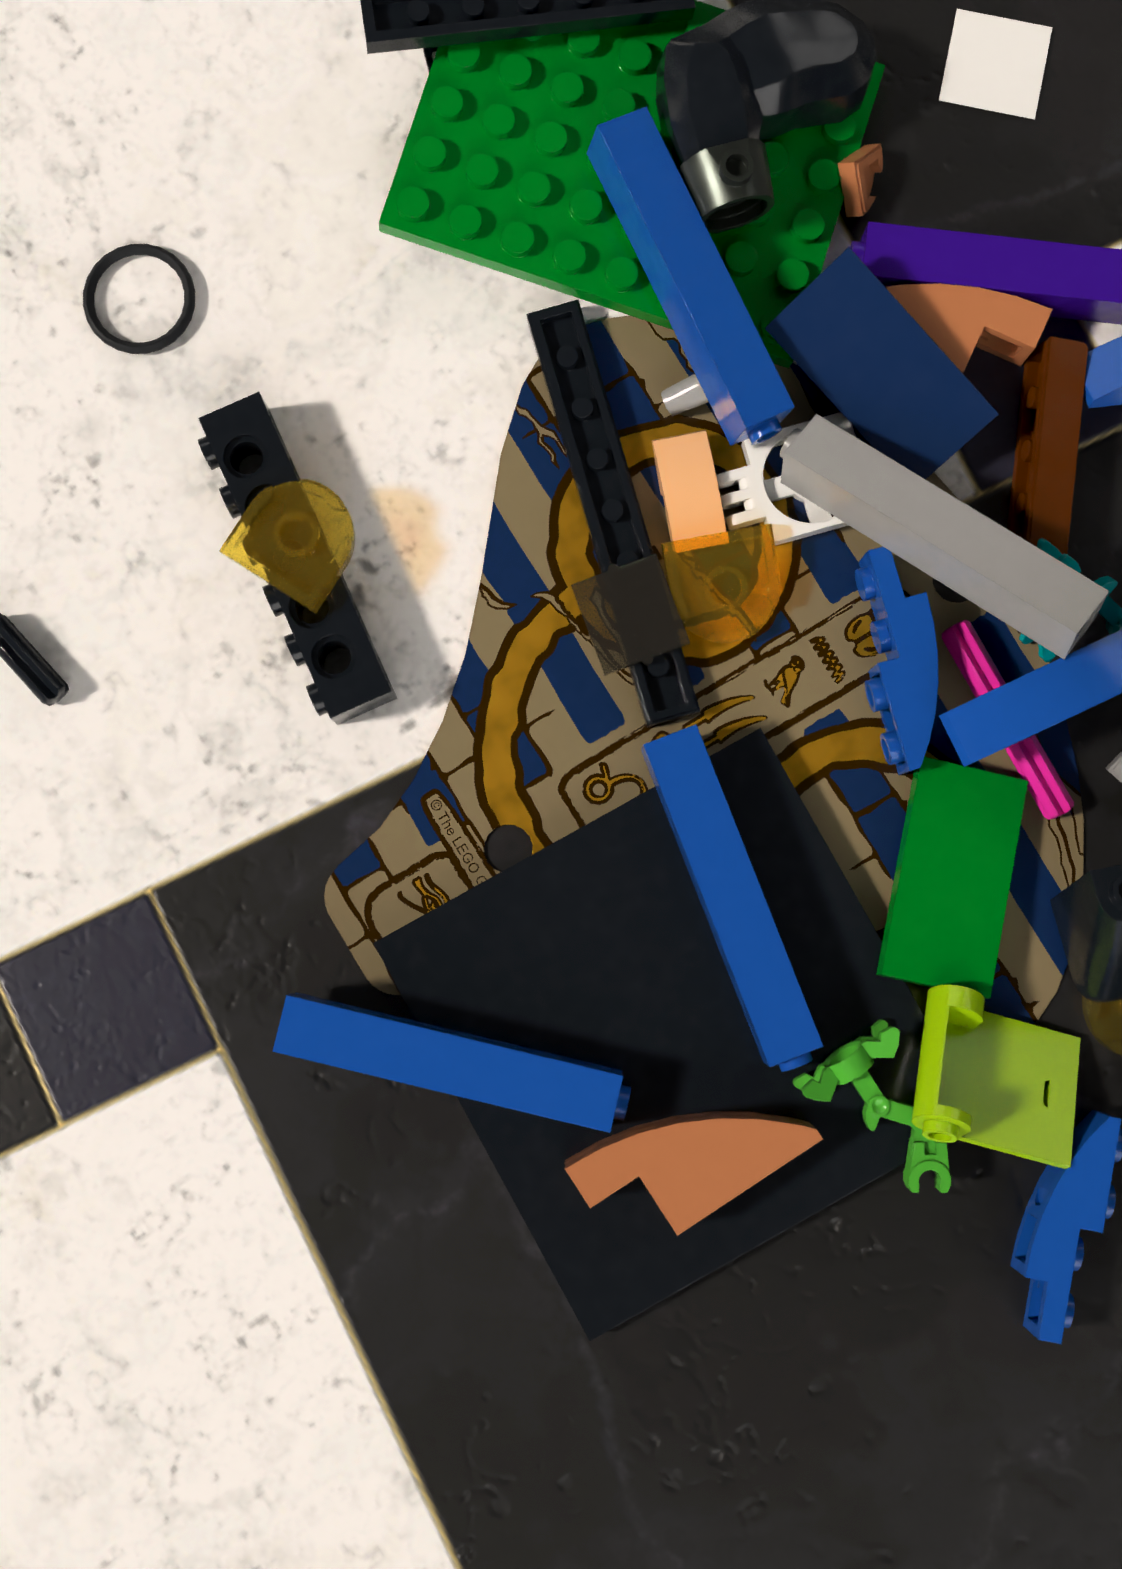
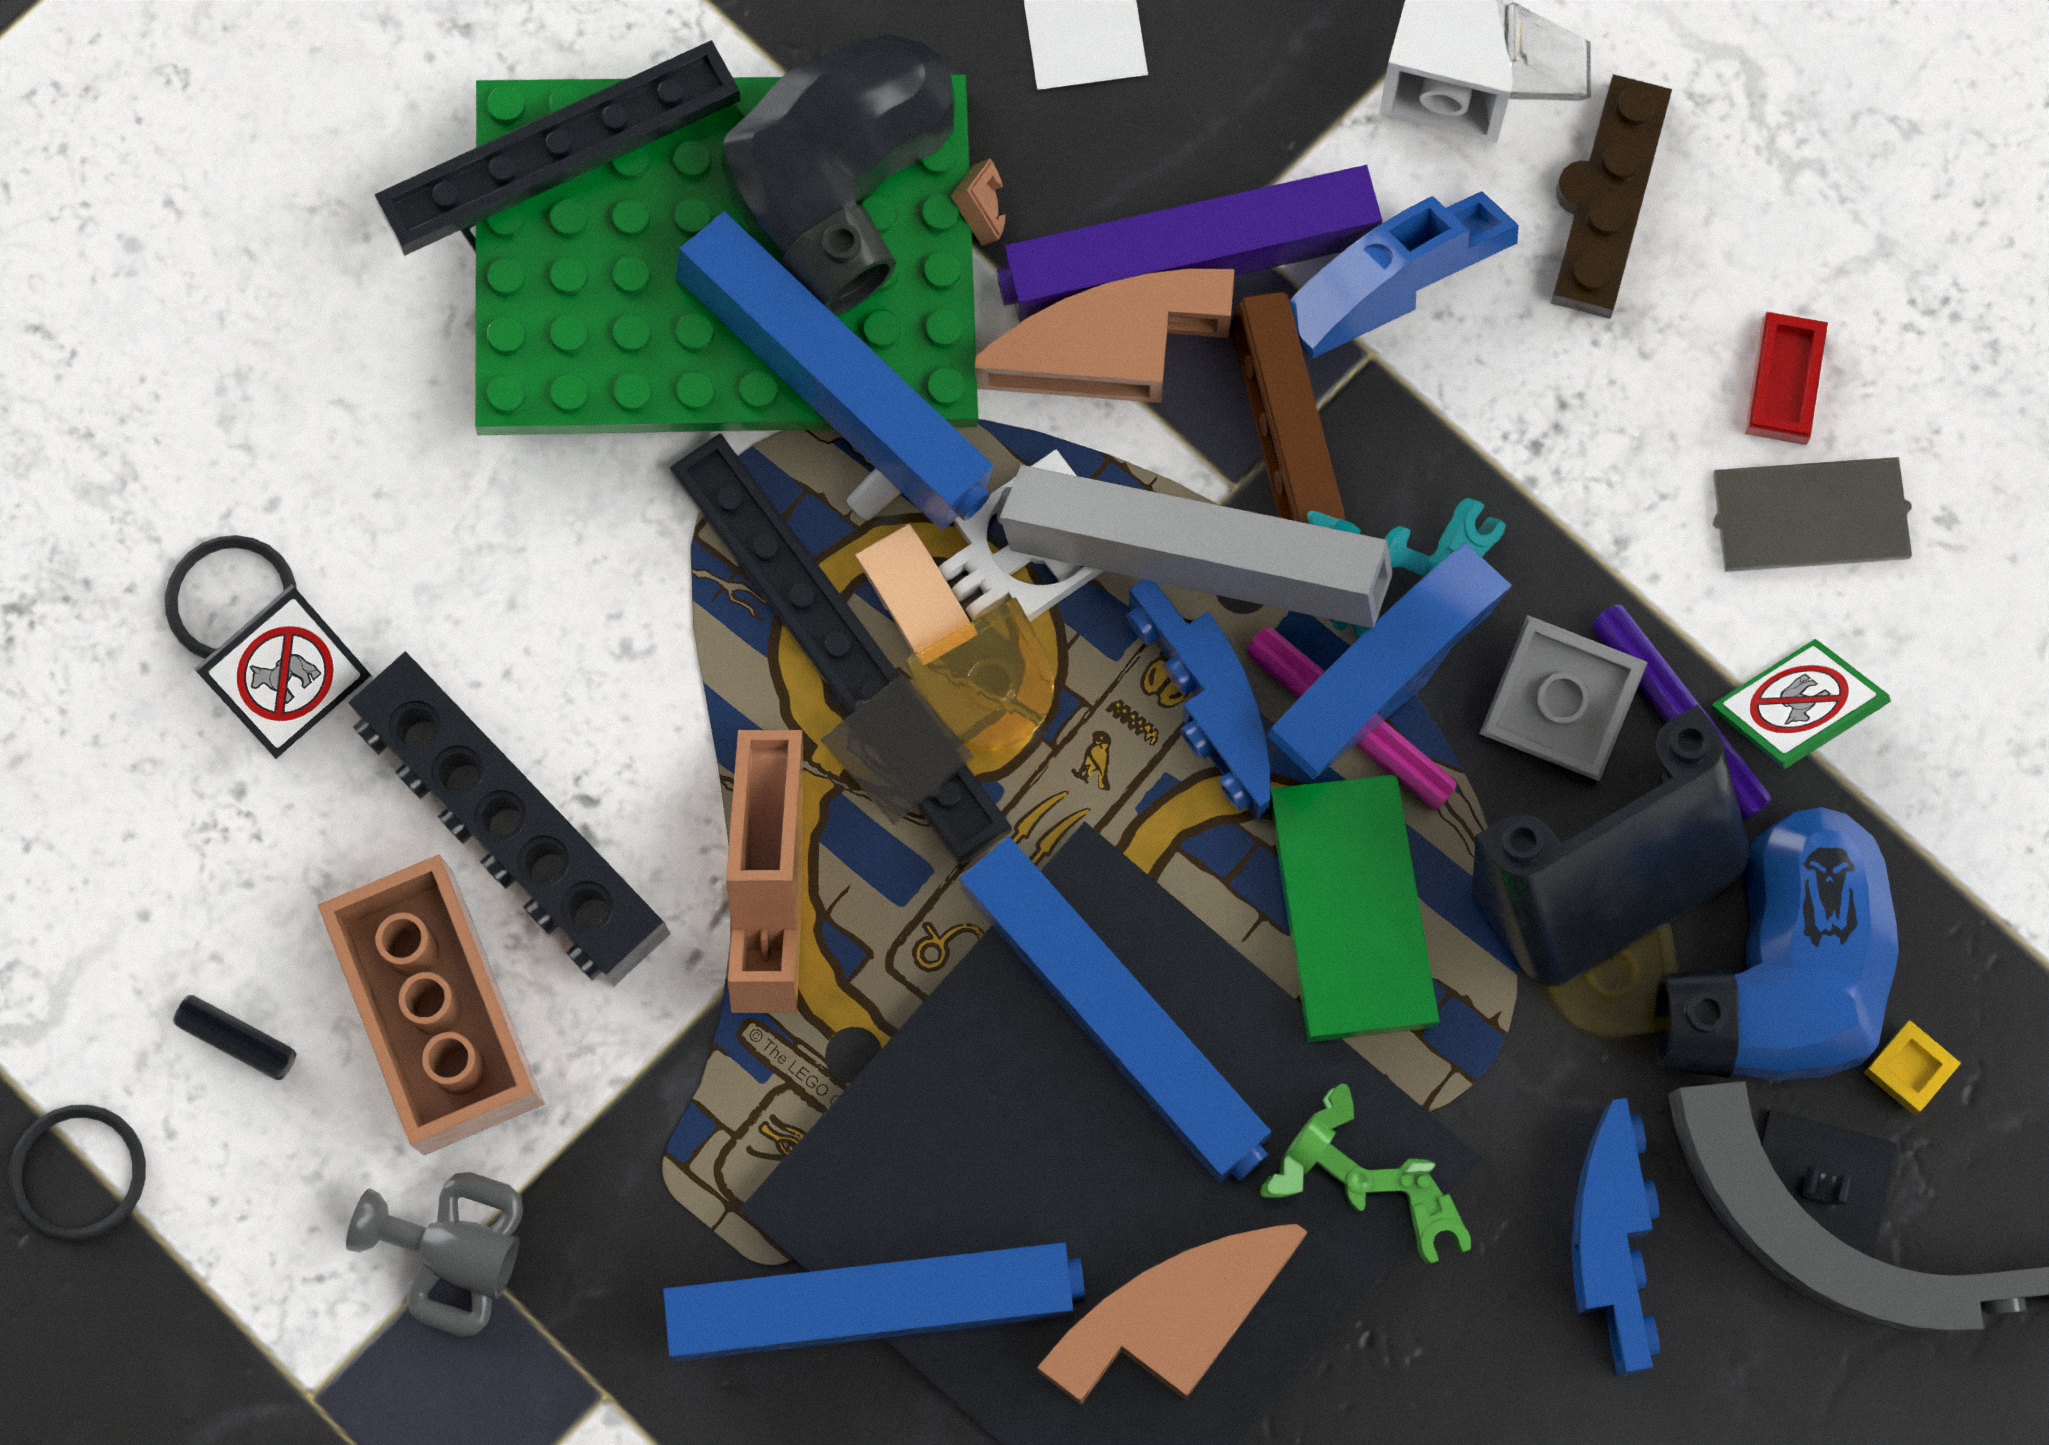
camera: 20 degrees left, 10 degrees down
clear yellow tile [219,479,355,614] -> none
dark blue tile [765,247,999,480] -> none
lime door [912,985,1081,1169] -> none
none -> piece [194,584,372,759]
none -> nougat brick [318,854,545,1155]
none -> dark grey piece [346,1172,523,1337]
none -> nougat slope [726,730,803,1013]

